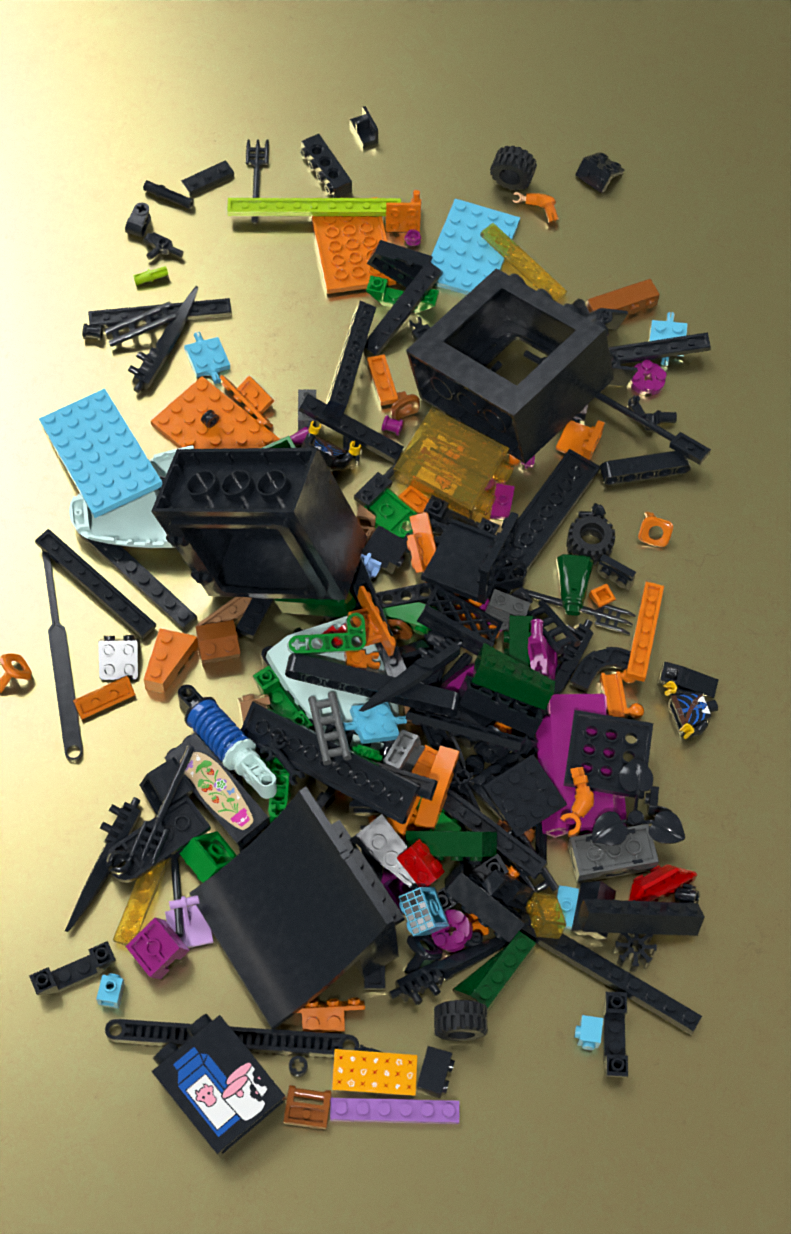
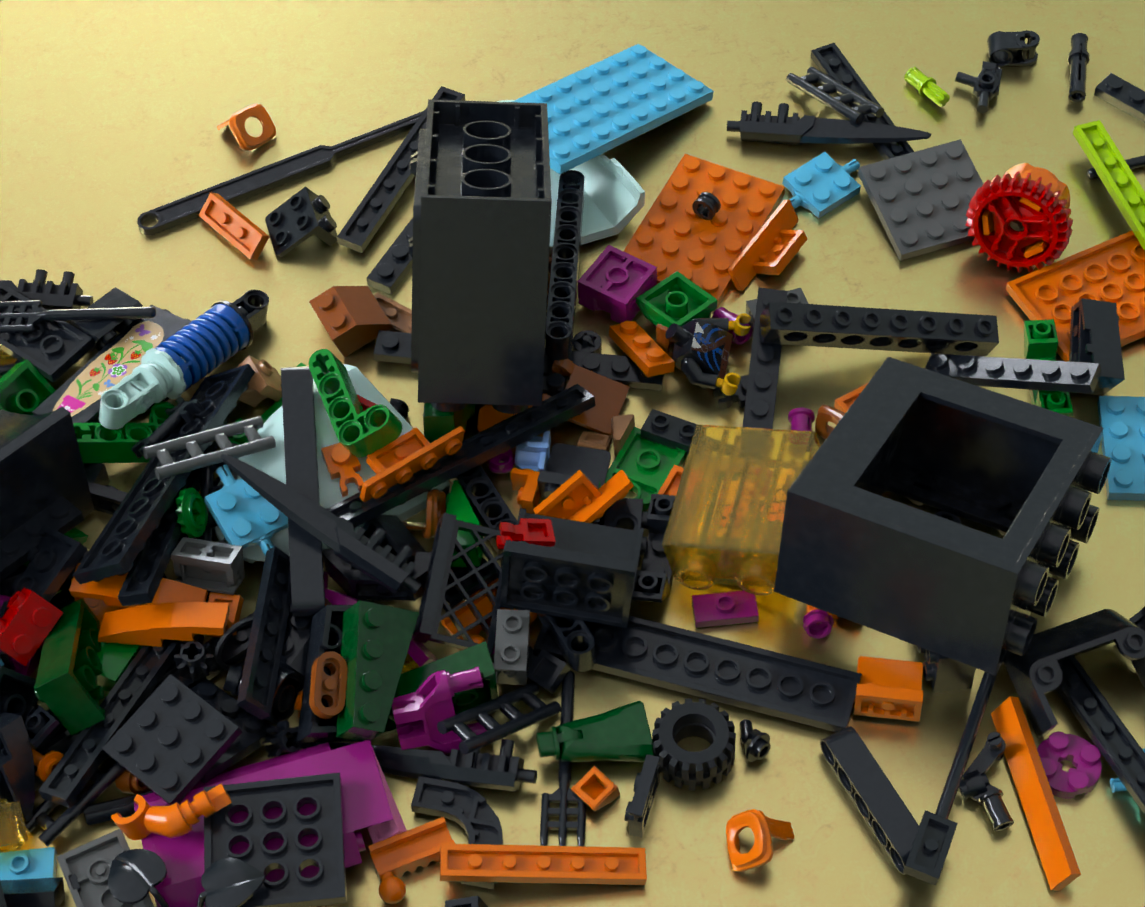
camera: 80 degrees right, 10 degrees down
black bush [82,323,103,341] -> none
orange wedge [143,628,199,693] -> none
none -> dark orange plate [309,651,348,719]
none -> red plate [496,518,556,549]
none -> orange bracket [510,468,541,514]
none -> dark grey plate [858,139,983,261]
none -> red piece [965,163,1073,273]
none -> orange tile [991,696,1081,891]

